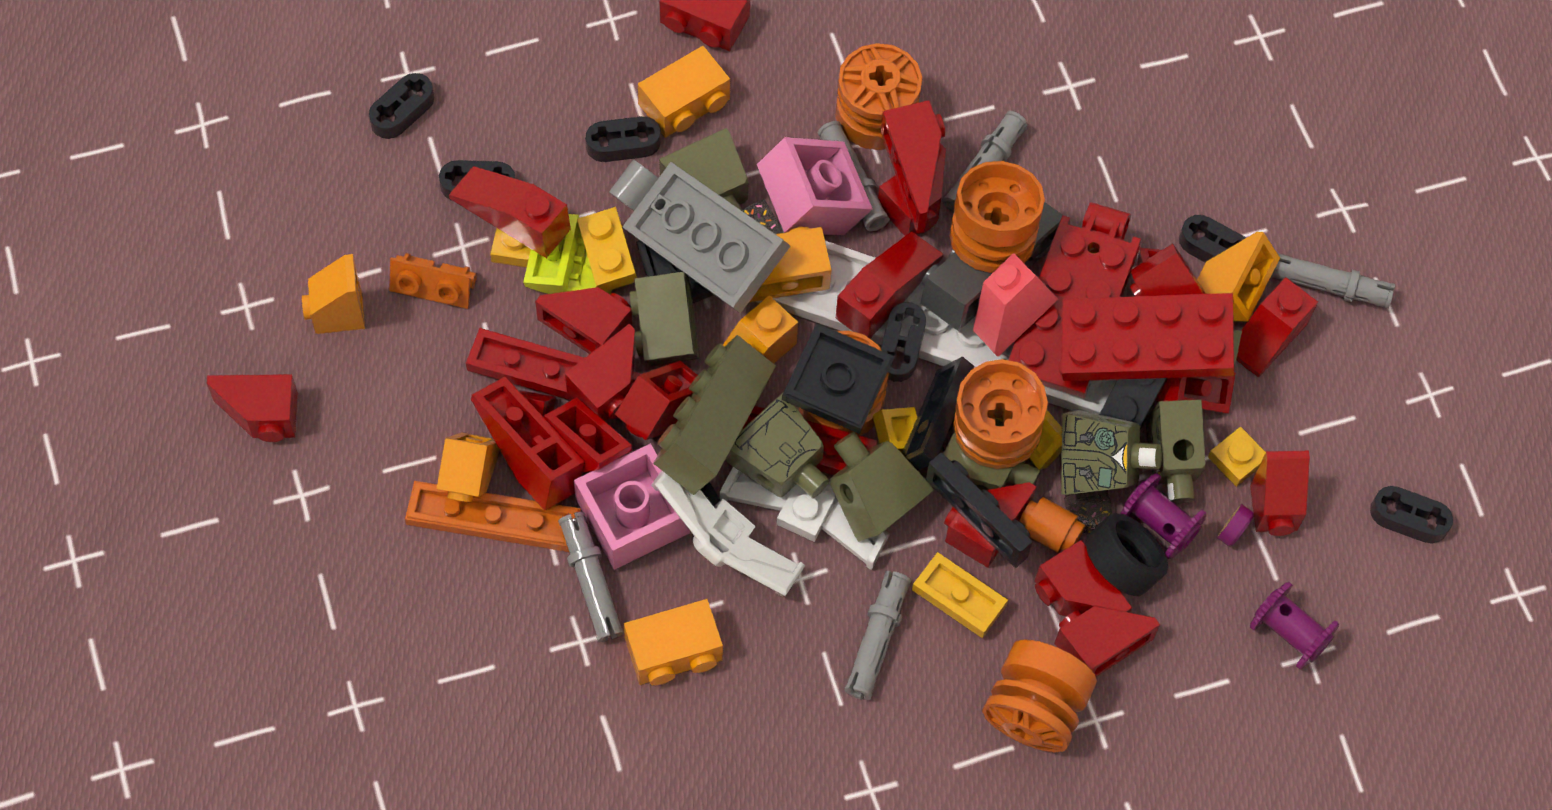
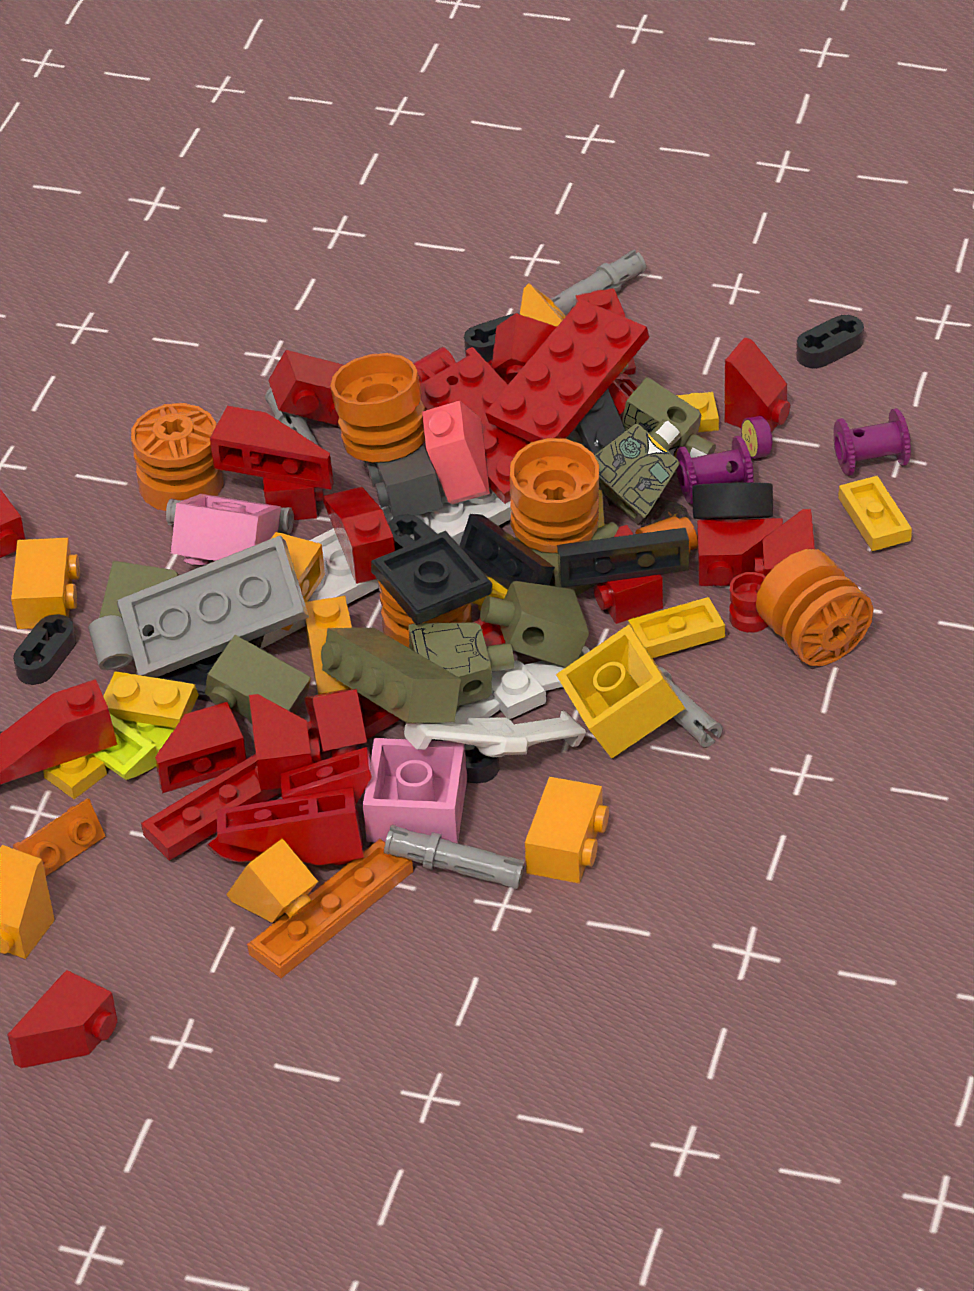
camera: 50 degrees left, 20 degrees down
none -> red brick [268,350,343,426]
none -> yellow slope [556,625,686,759]
none -> red wheel [729,572,768,633]
none -> yellow plate [838,476,912,551]

